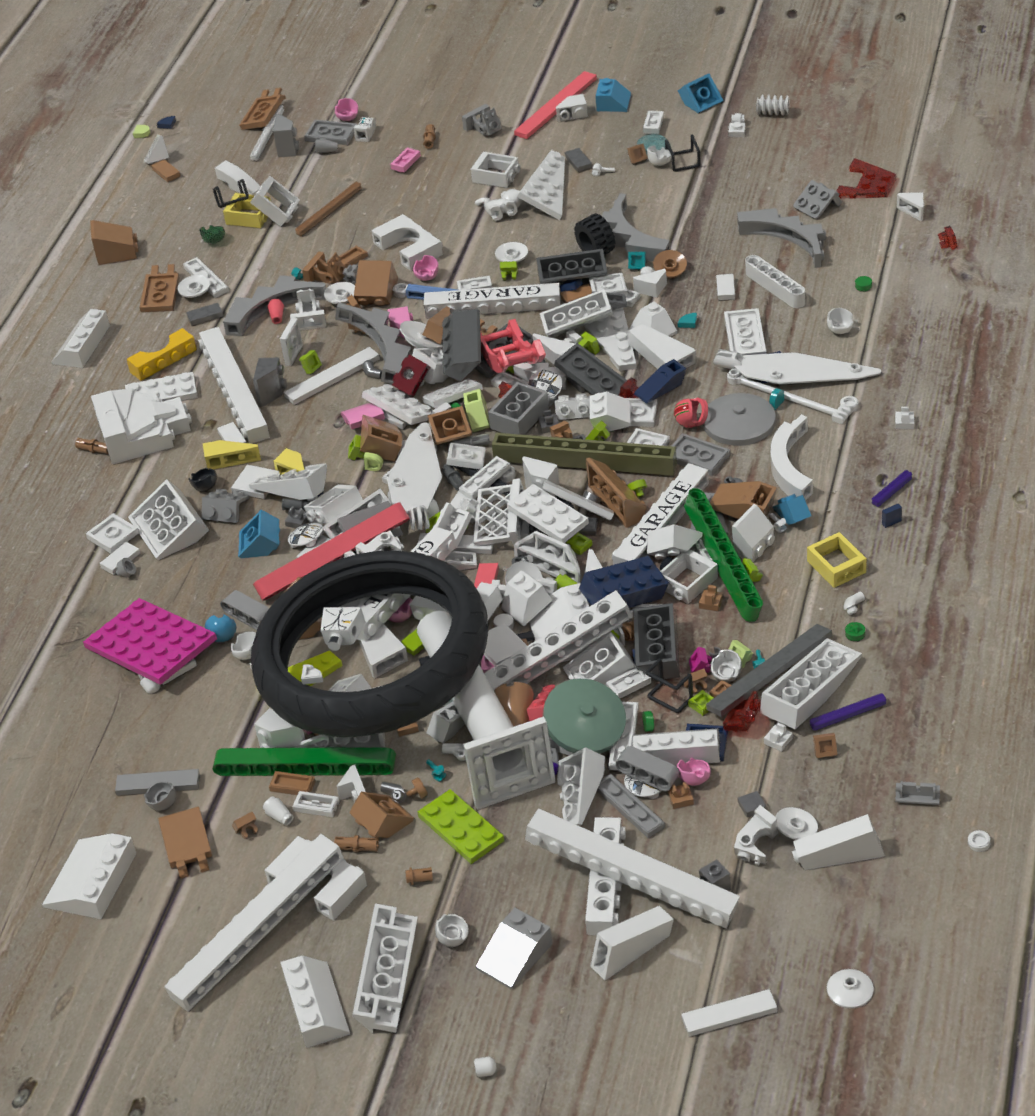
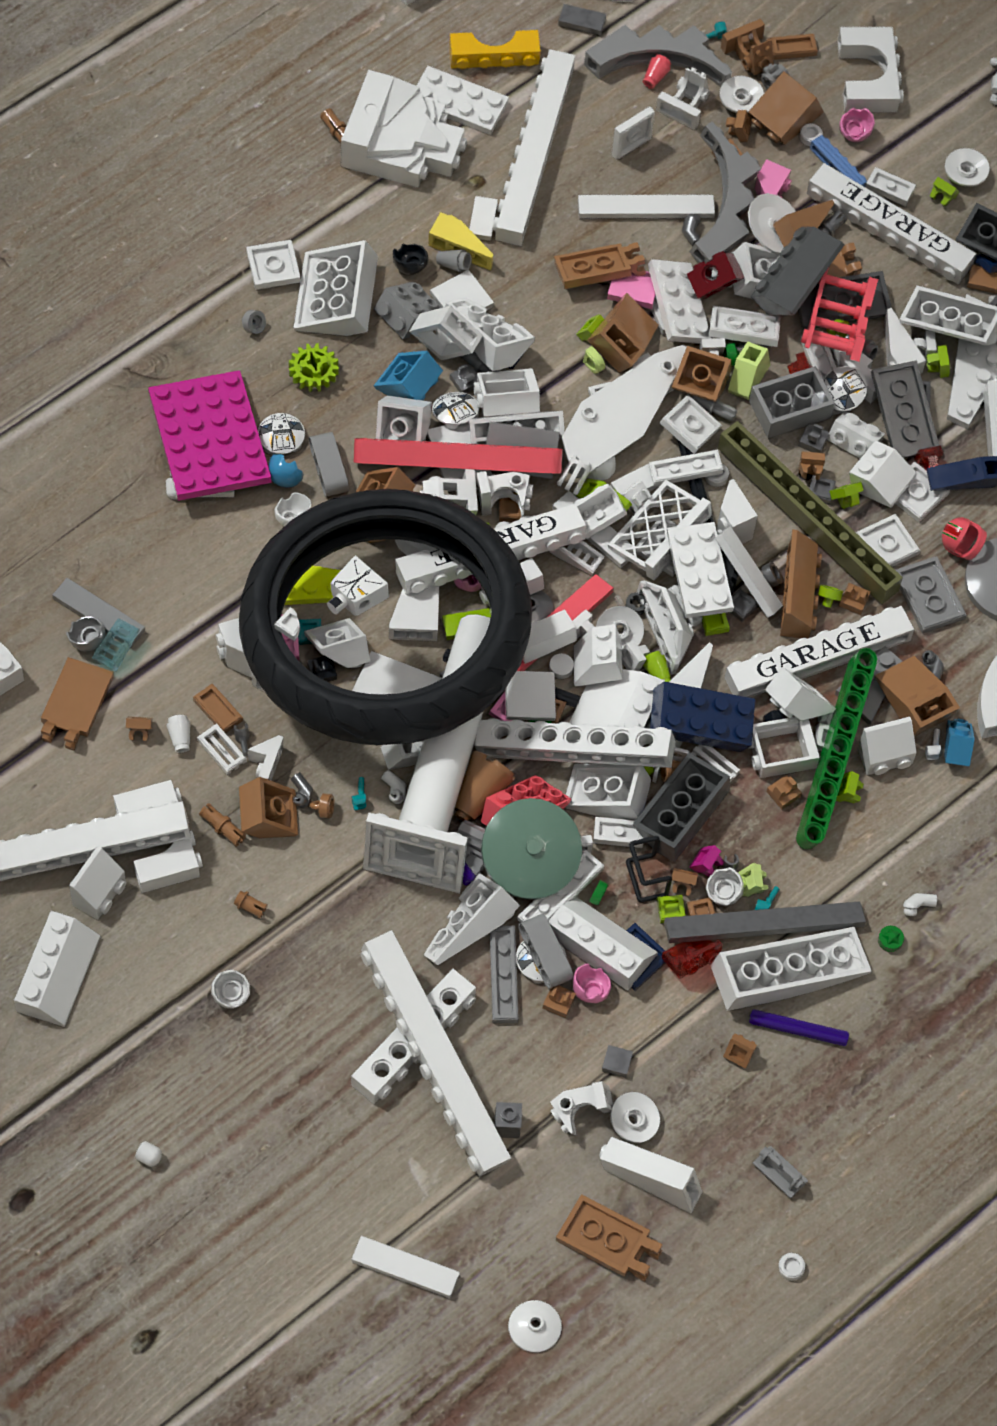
camera: 25 degrees right, 20 degrees up
white tile [100,542,140,575] -> none
green beam [212,747,396,776] -> none
flat silver slope [253,357,287,407] -> none
light yellow slope [273,448,304,475] -> none
lime tile [299,350,322,374] -> none
white slope [352,903,417,1033] -> none
lime plate [417,789,504,864] -> none
dark grey axle [442,464,463,491] -> none
slope [476,908,553,989] -> none
white slope [590,906,674,980] -> none
white tile [764,722,793,752] -> none
light yellow window [807,532,867,588] -> none
none -> white slope [69,846,126,920]
none -> clear light blue slope [92,618,140,672]
none -> flat silver hand [234,724,250,756]
none -> white dish [258,413,305,454]
none -> lime gear [288,343,339,392]
none -> white slope [376,396,432,441]
none -> white window [409,306,483,361]
none -> light grey cone [436,250,472,272]
none -> medium nougat tile [554,242,646,289]
none -> medium nougat tile [556,1194,663,1282]
none -> medium nougat tile [839,583,871,615]

